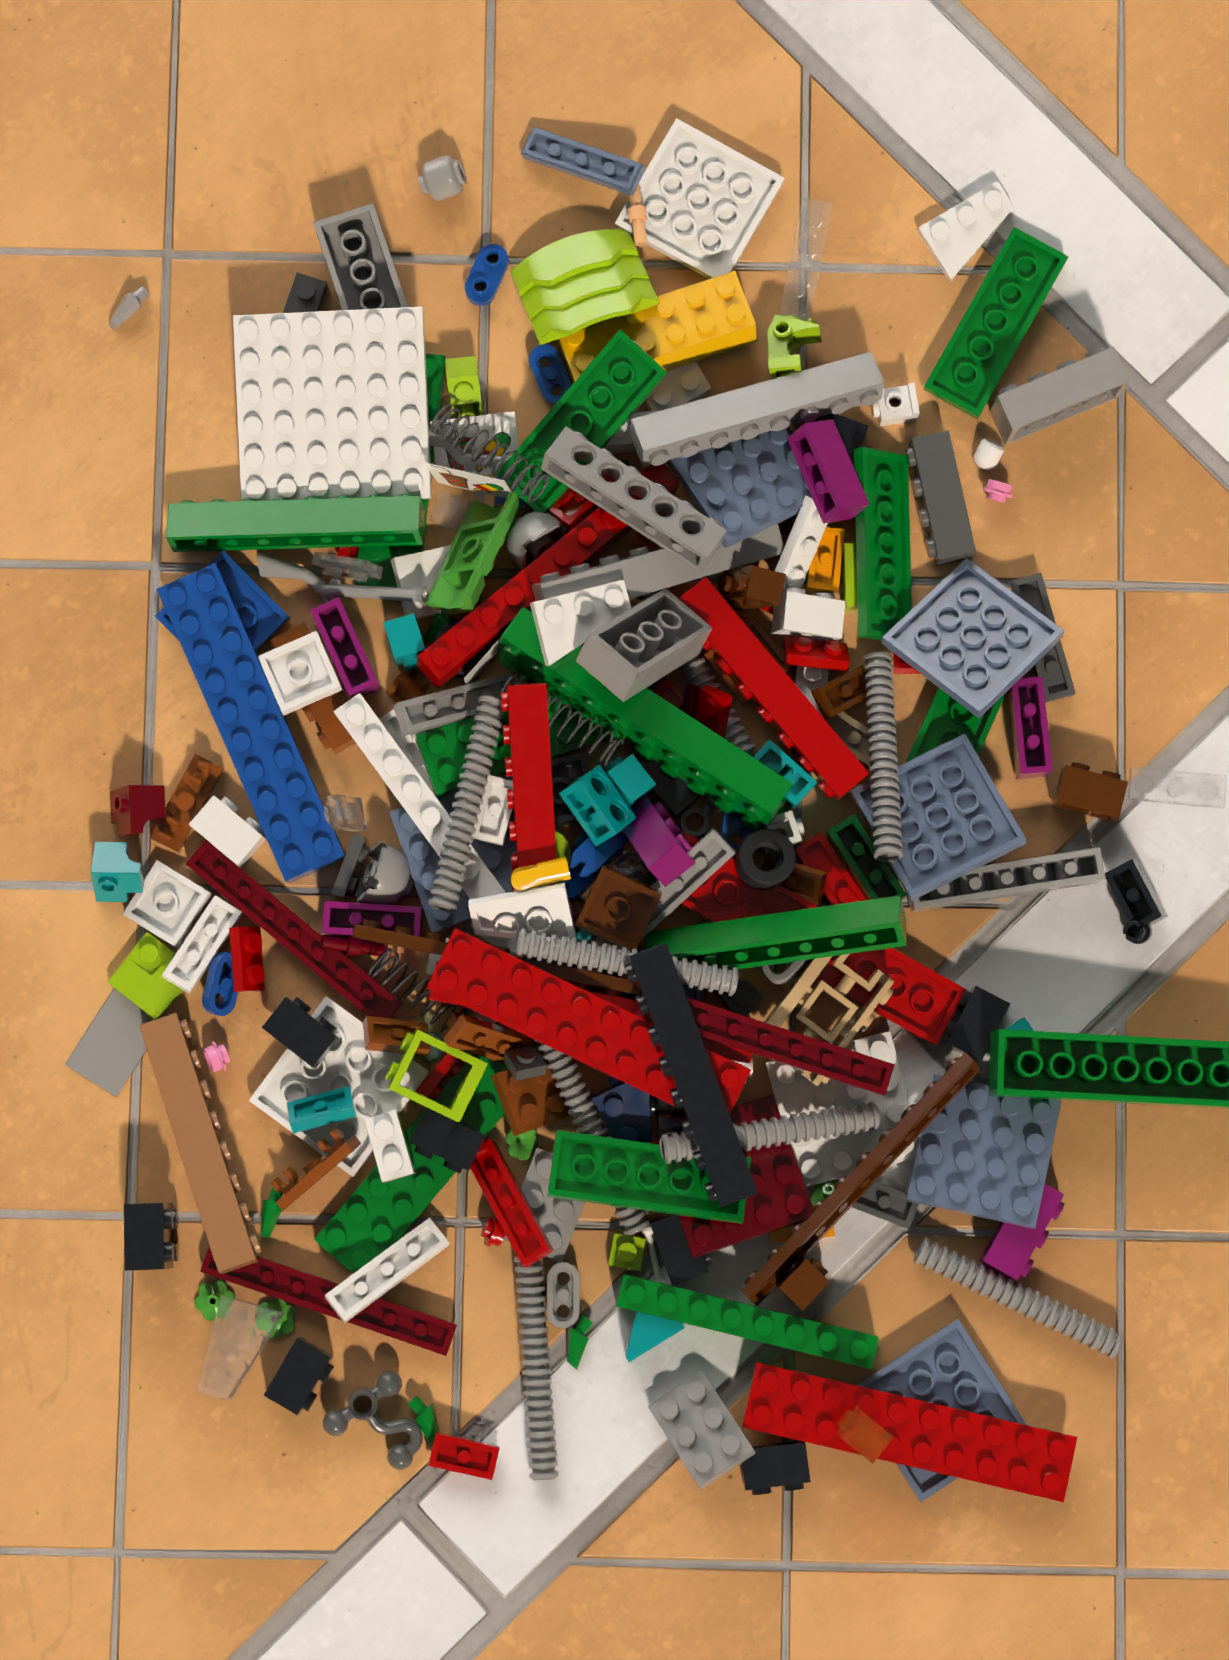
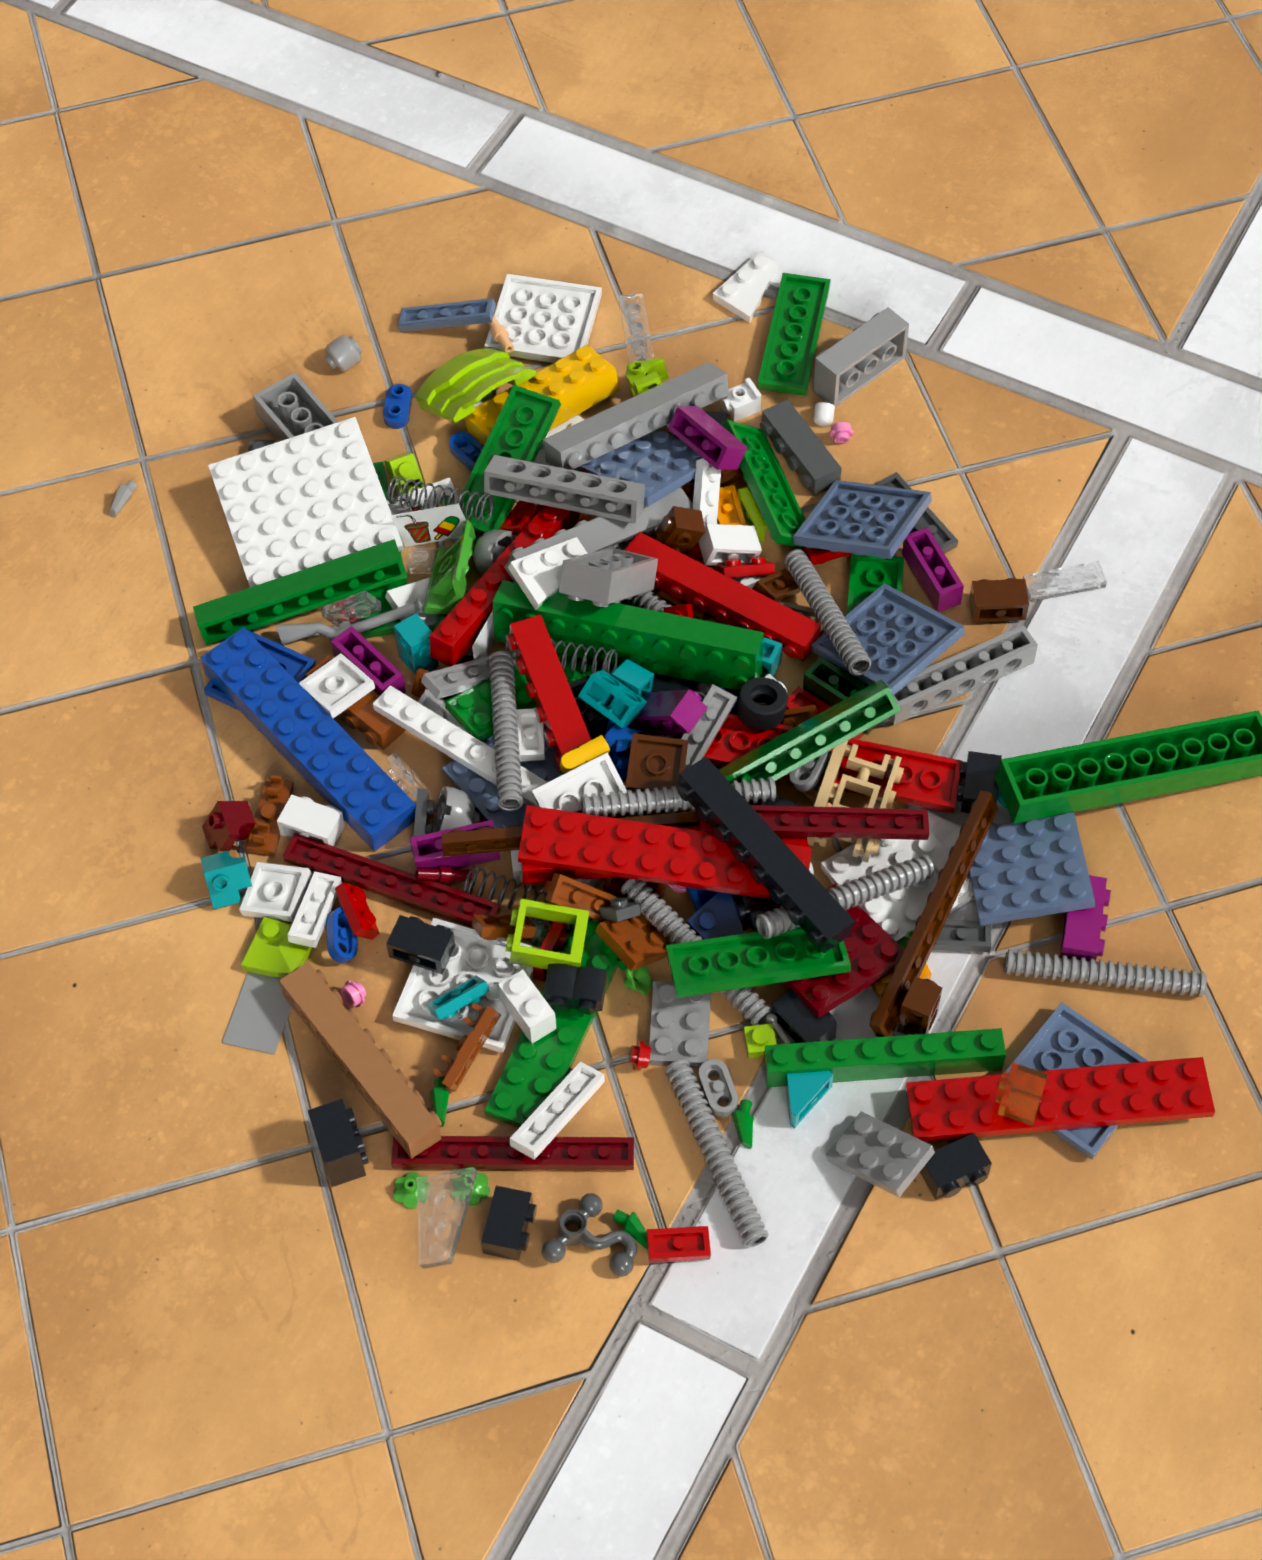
camera: 15 degrees left, 25 degrees down
red plate [471,1139,554,1268] -> none
black hinge [1105,859,1168,944] -> none

